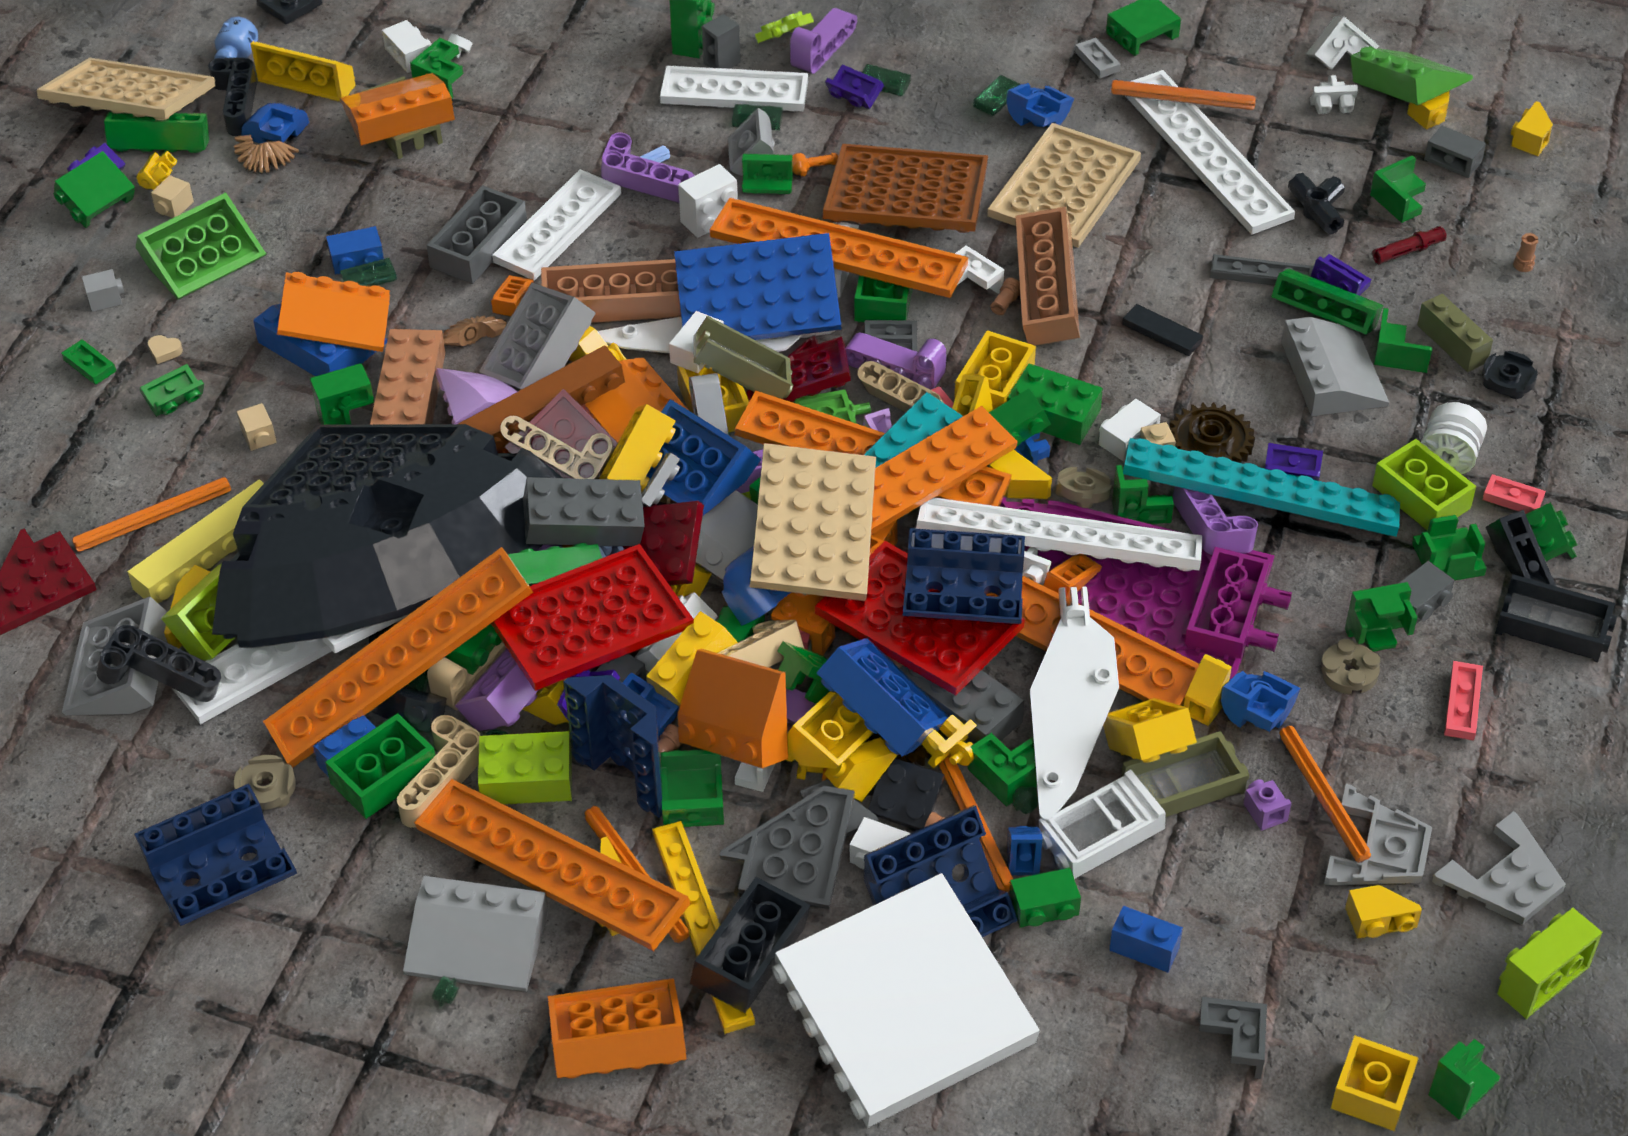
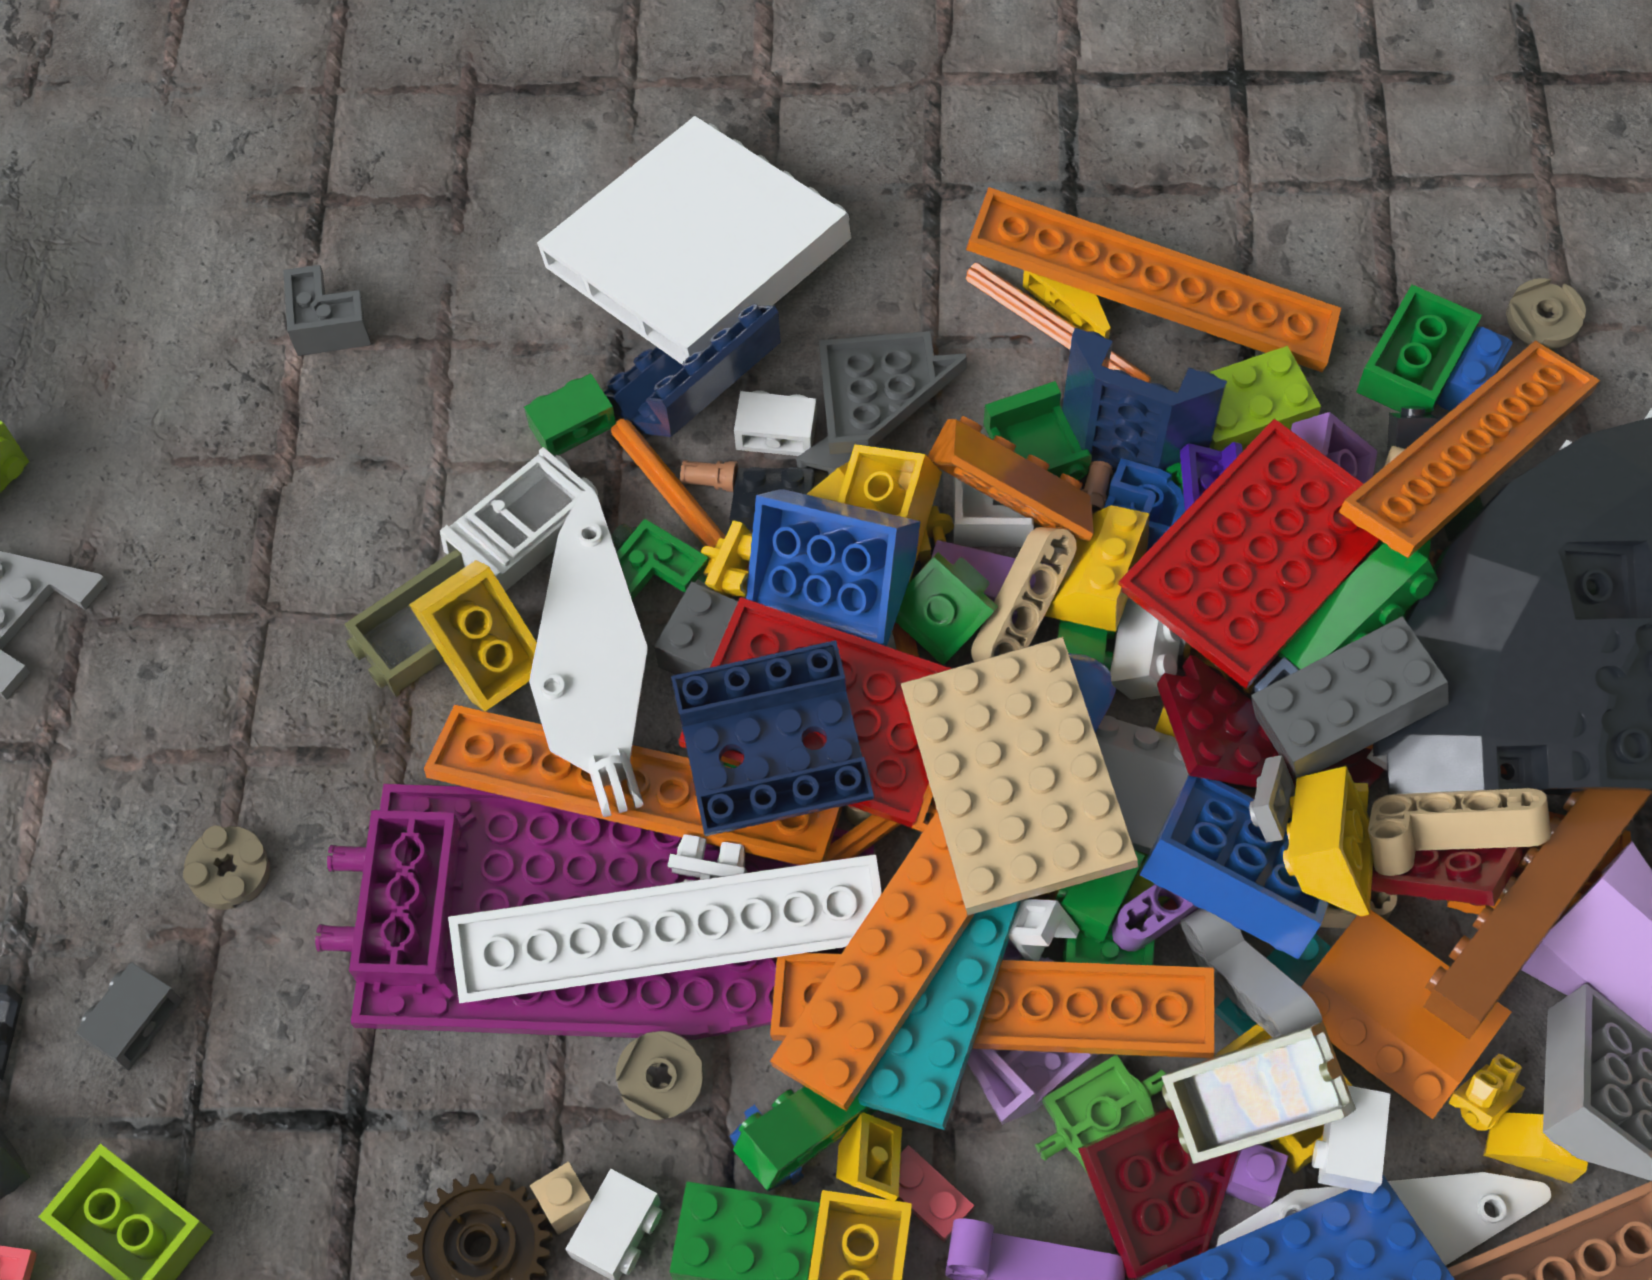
camera: 165 degrees right, 15 degrees up
dark blue slope [134,784,297,926] -> none
tan beam [397,715,481,828] -> none
light grey slope [403,876,548,992] -> none
clear green plate [432,976,459,1006] -> none
orange slope [548,978,687,1078] -> none
yellow tile [652,821,755,1034] -> none
black brick [690,877,811,1013] -> none
tan beam [858,361,944,412] -> none
yellow slope [989,450,1052,499] -> none
blue slope [1007,826,1043,875] -> none
orange slope [1043,554,1102,599] -> none
blue brick [1109,906,1183,973] -> none
green panel [1112,465,1174,524] -> none
teal plate [1123,438,1400,537] -> none
medium lavender beam [1173,486,1258,555] -> none
yellow slope [1184,654,1232,726] -> none
blue brick [1221,671,1300,732] -> none
medium lavender brick [1244,779,1291,831] -> none
dark purple bracket [1265,443,1323,481] -> none
orange axle [1279,725,1371,863] -> none
light grey wing [1324,784,1432,885] -> none
yellow brick [1331,1035,1418,1131] -> none
green panel [1345,582,1417,652] -> none
yellow slope [1345,885,1422,939] -> none
green panel [1412,515,1487,581] -> none
green panel [1428,1039,1500,1120] -> none
coral plate [1444,661,1483,741] -> none

